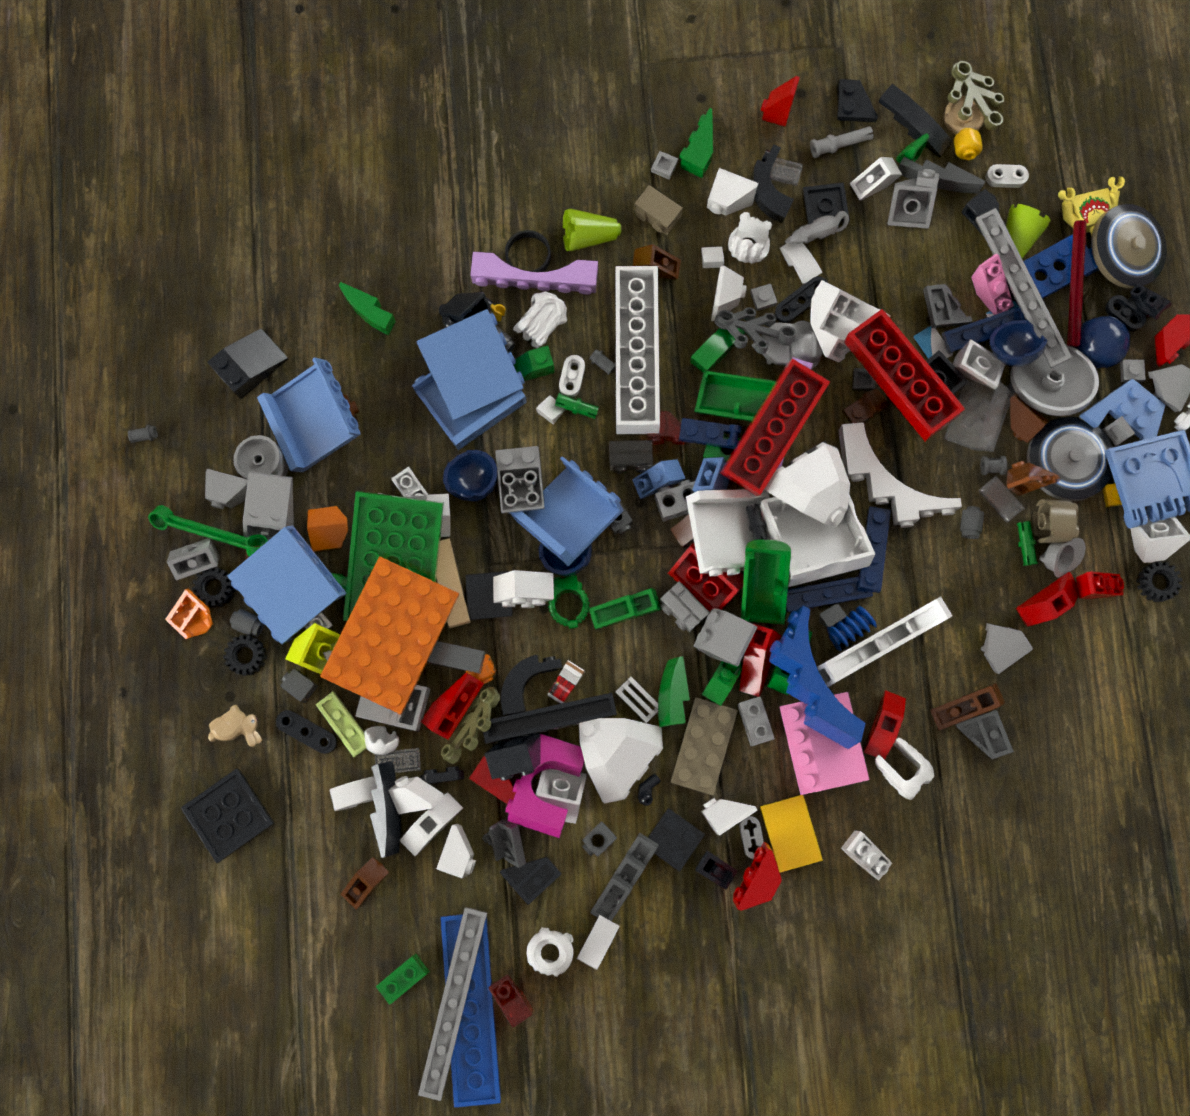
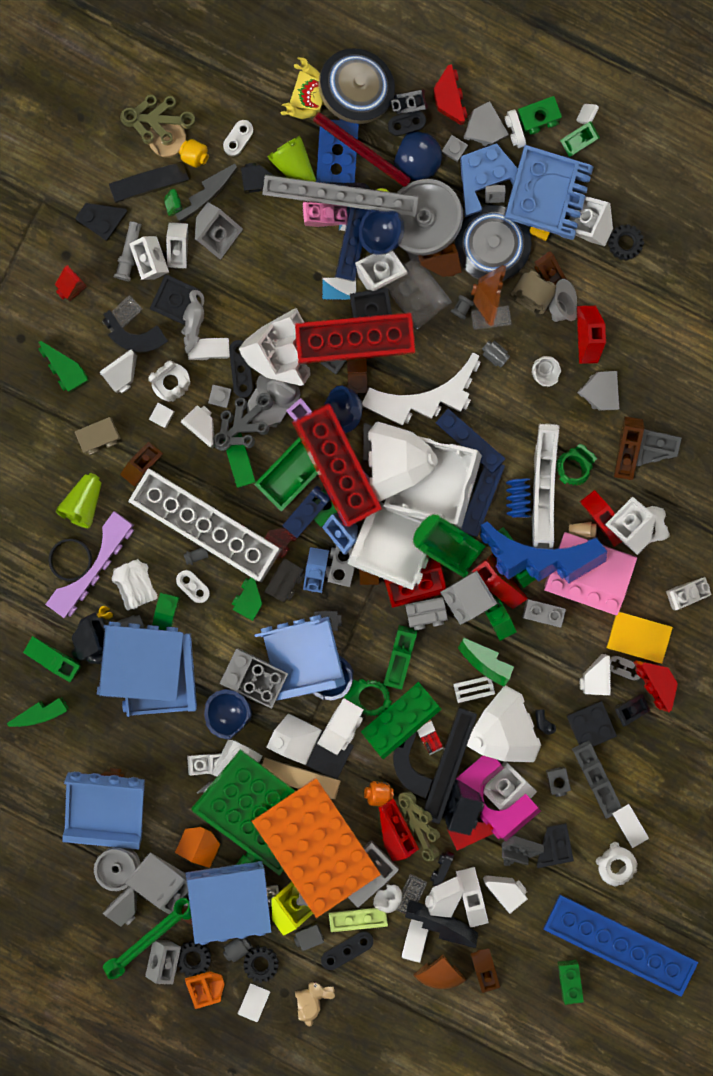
camera: 60 degrees left, 10 degrees up
dark grey pin [128,425,158,443] -> none
black plate [181,768,275,863] -> none
black slope [207,329,288,399] -> none
light grey plate [418,907,488,1101] -> none
dark grey slope [427,641,486,674] -> none
clear red slope [488,974,534,1028] -> none
white slope [536,396,566,424] -> none
green pin [555,393,599,419] -> none
light grey plate [651,151,678,180] -> none
dark tan plate [670,697,738,796] -> none
black pin [746,504,768,540] -> none
dark grey slope [819,604,846,627] -> none
light grey plate [916,169,939,188] -> none
dark grey wing [923,284,972,328] -> none
green pin [1017,521,1038,566] -> none
red slope [1076,571,1124,599] -> none
none -> green slope [23,636,83,682]
none -> white brick [129,236,169,280]
none -> green slope [232,577,263,621]
none -> white sticker [238,984,270,1022]
none -> white slope [266,714,322,765]
none -> dark blue cylinder [324,385,363,434]
none -> green plate [361,682,442,760]
none -> dark orange brick [413,955,467,989]
none -> white hair [532,356,561,387]
none -> reddish brown slope [534,251,567,285]
none -> green piece [556,444,597,486]
none -> tan cone [569,522,597,540]
none -> white slope [605,497,655,555]

